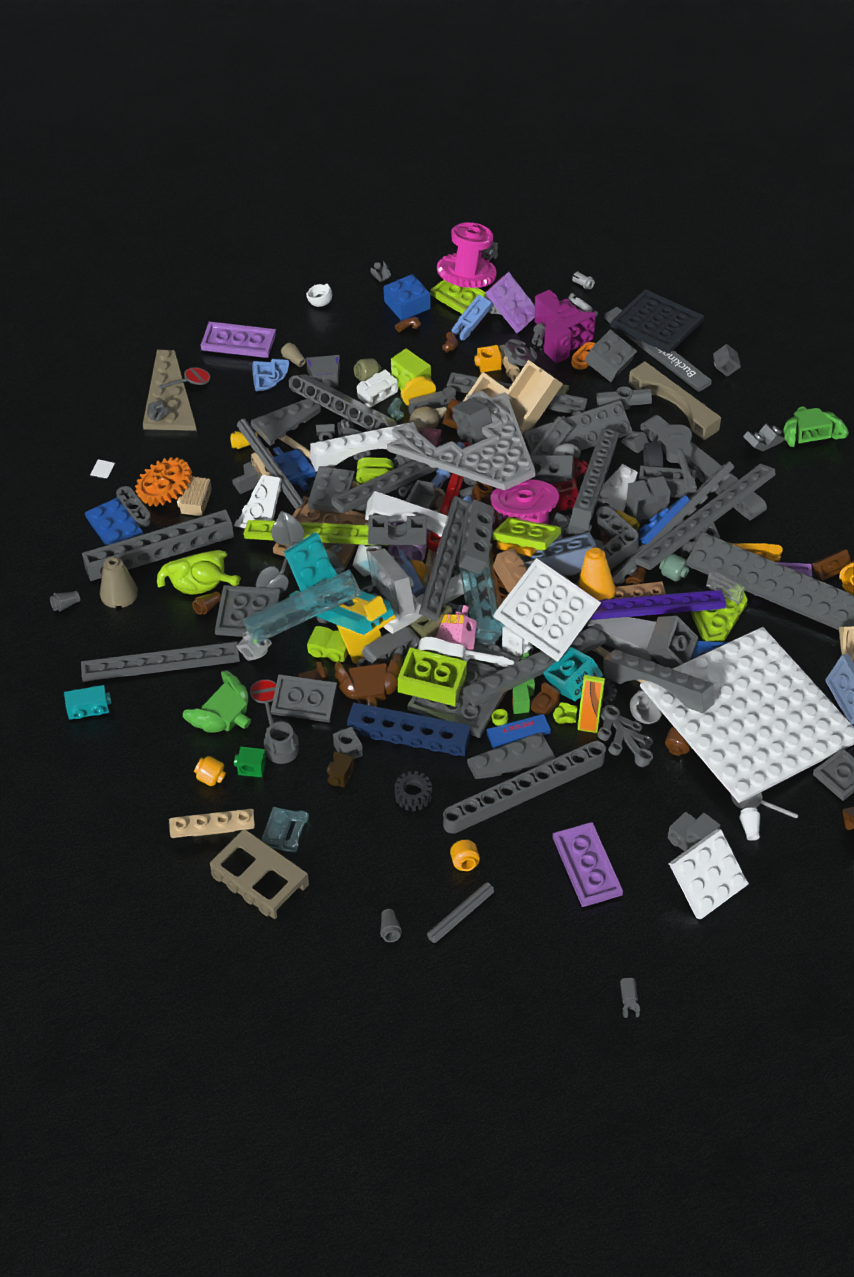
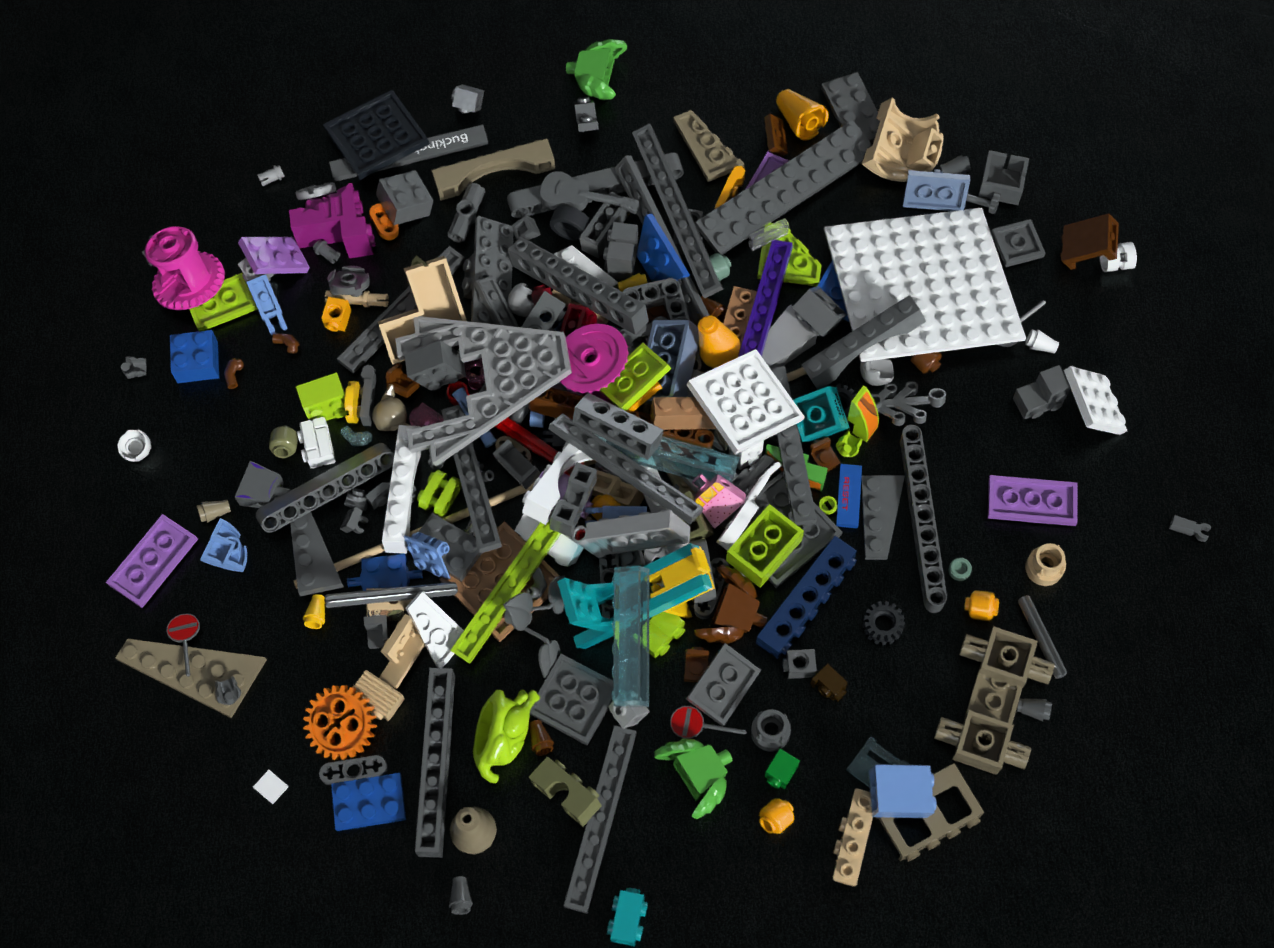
camera: 65 degrees left, 15 degrees up
none -> tan bracket [379,614,425,689]
none -> medium blue hinge [404,532,451,580]
none -> olive arch [529,757,602,826]
none -> dark tan wing [673,110,744,182]
none -> medium blue brick [869,765,936,818]
none -> dark tan piece [934,626,1055,775]
none -> sand green tile [949,558,972,581]
none -> tan piece [1025,544,1066,586]

